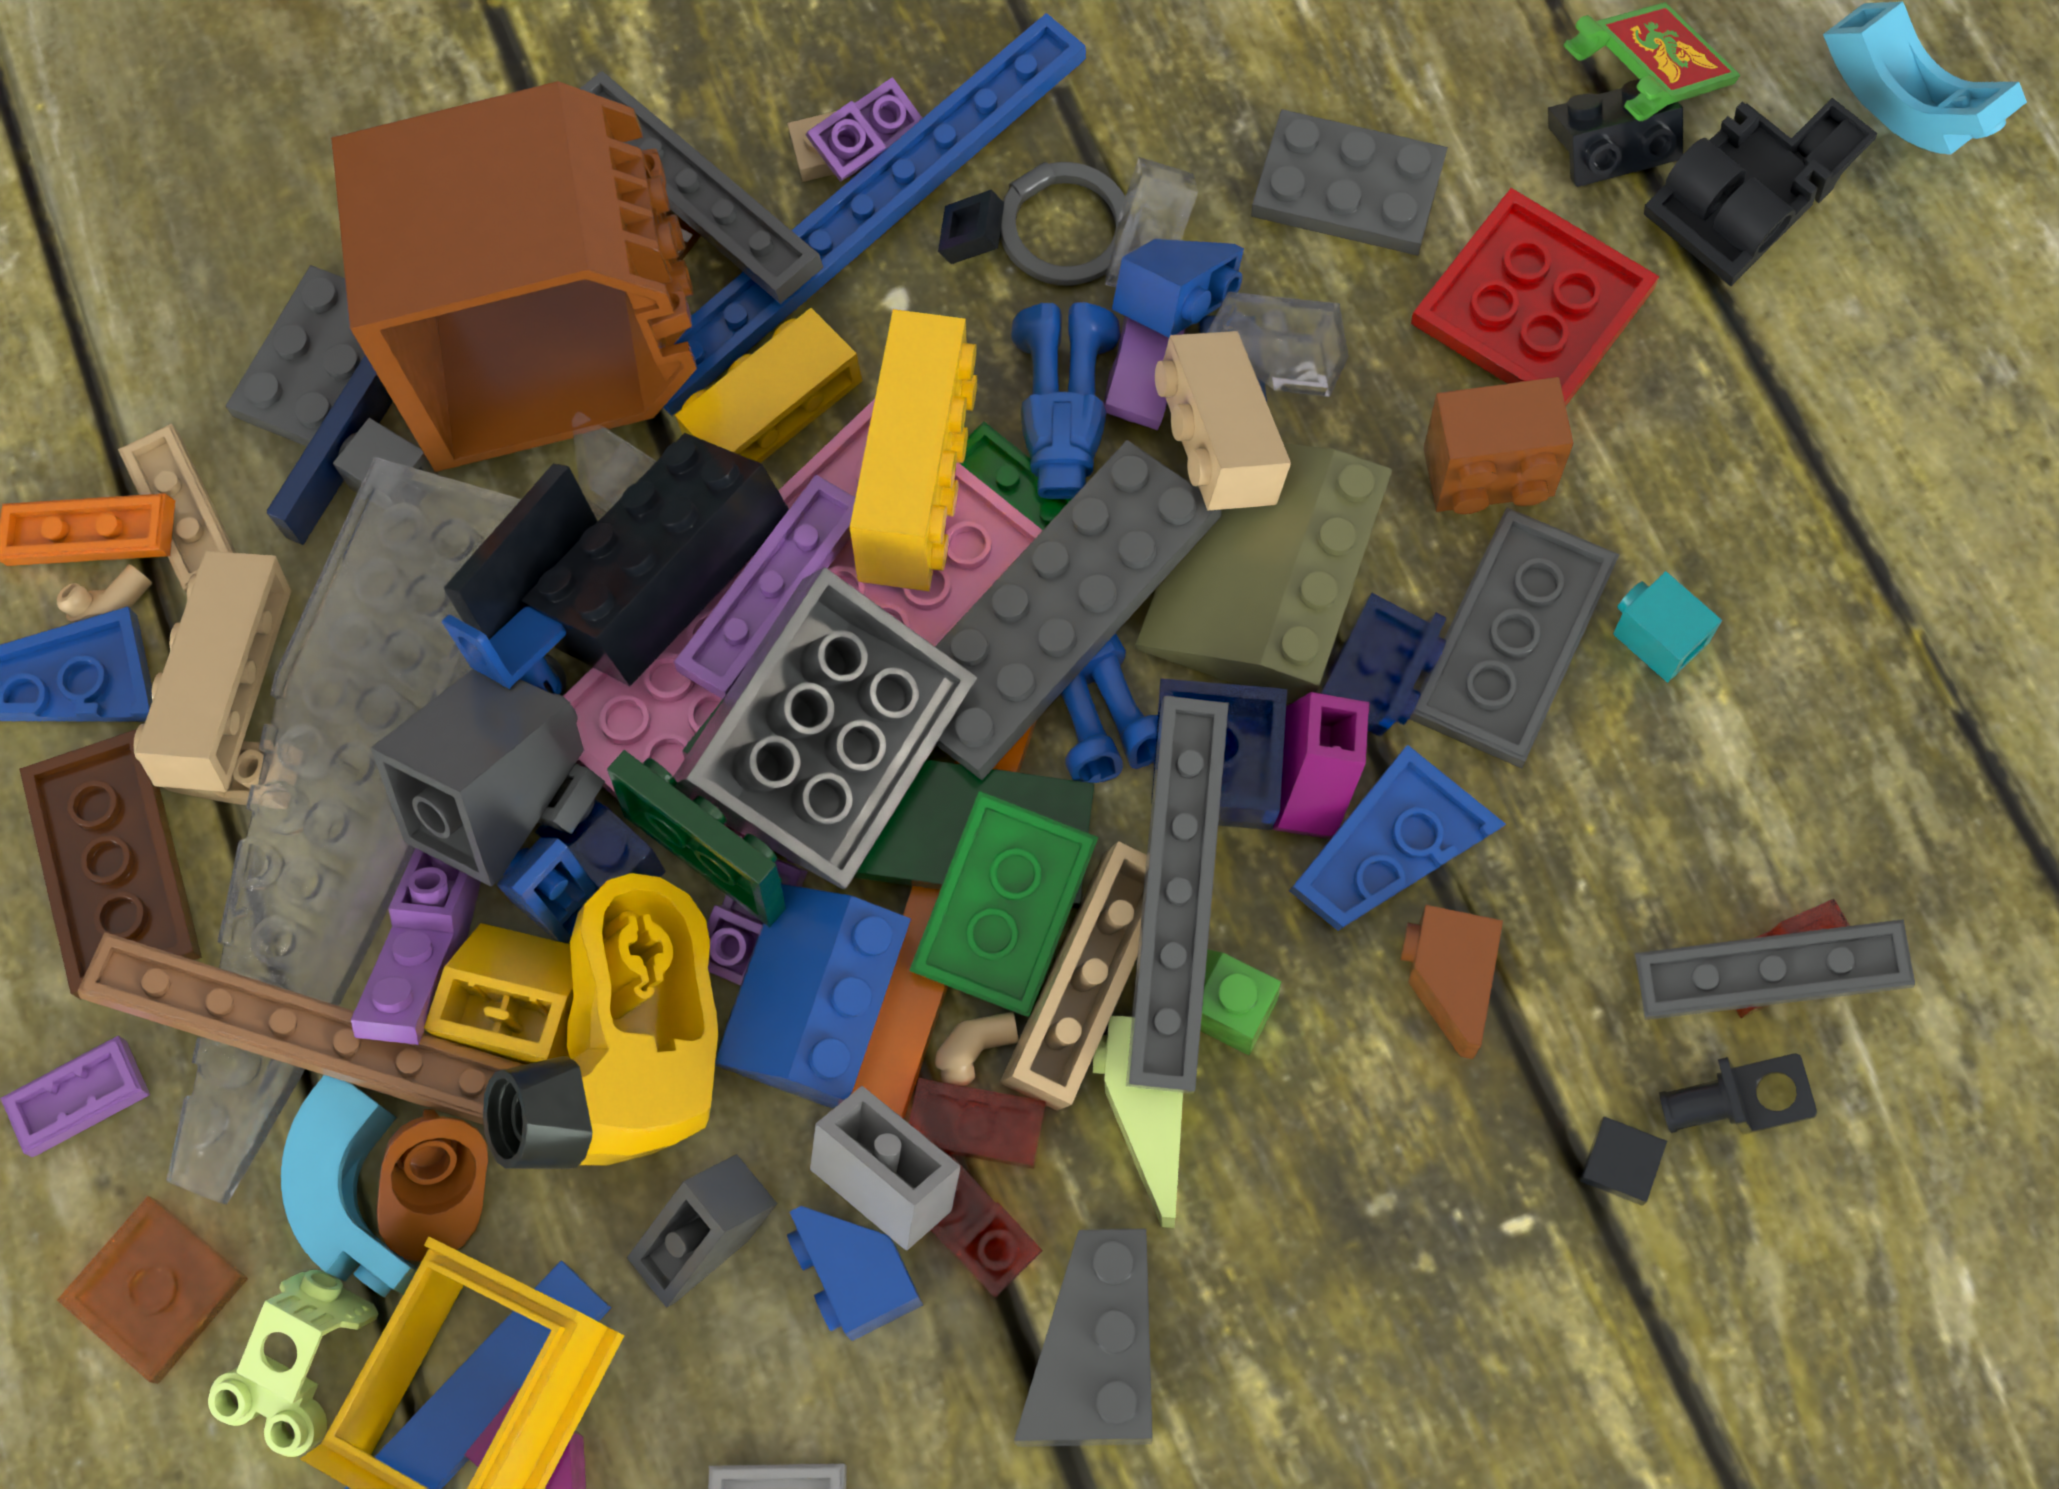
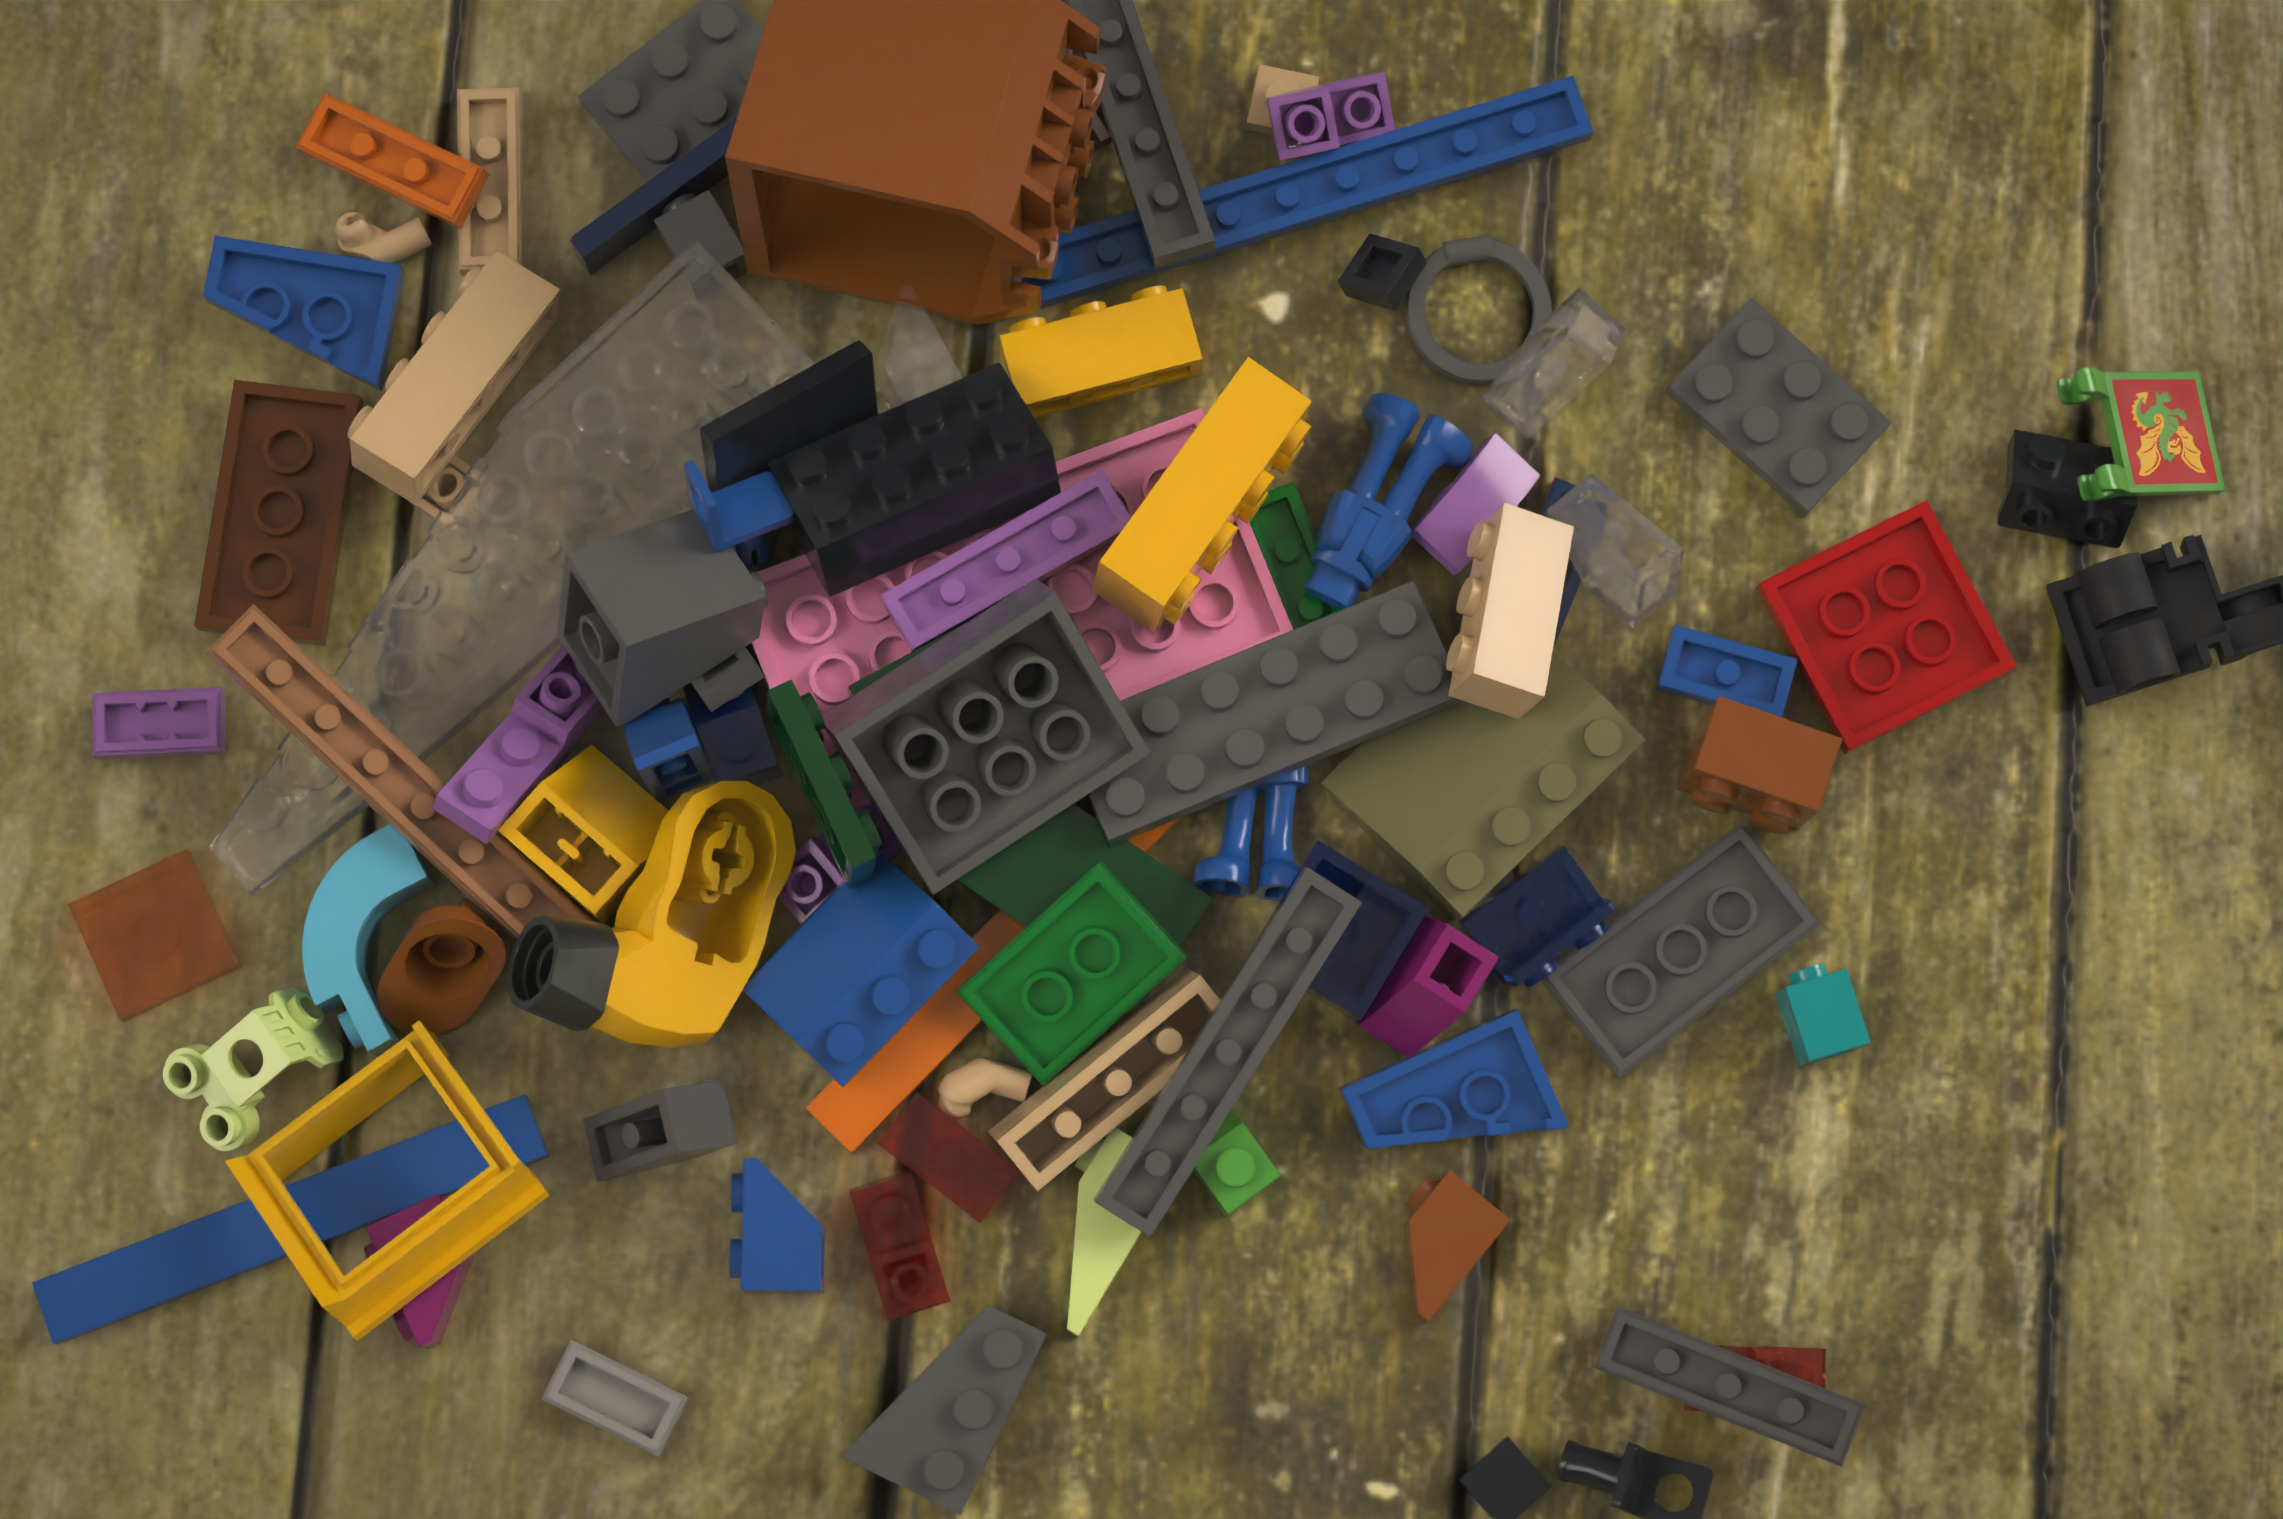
camera: 15 degrees right, 10 degrees up
light grey brick [810,1086,960,1251] -> none
blue slope [1112,239,1244,338] -> none
none -> blue plate [1656,625,1798,717]

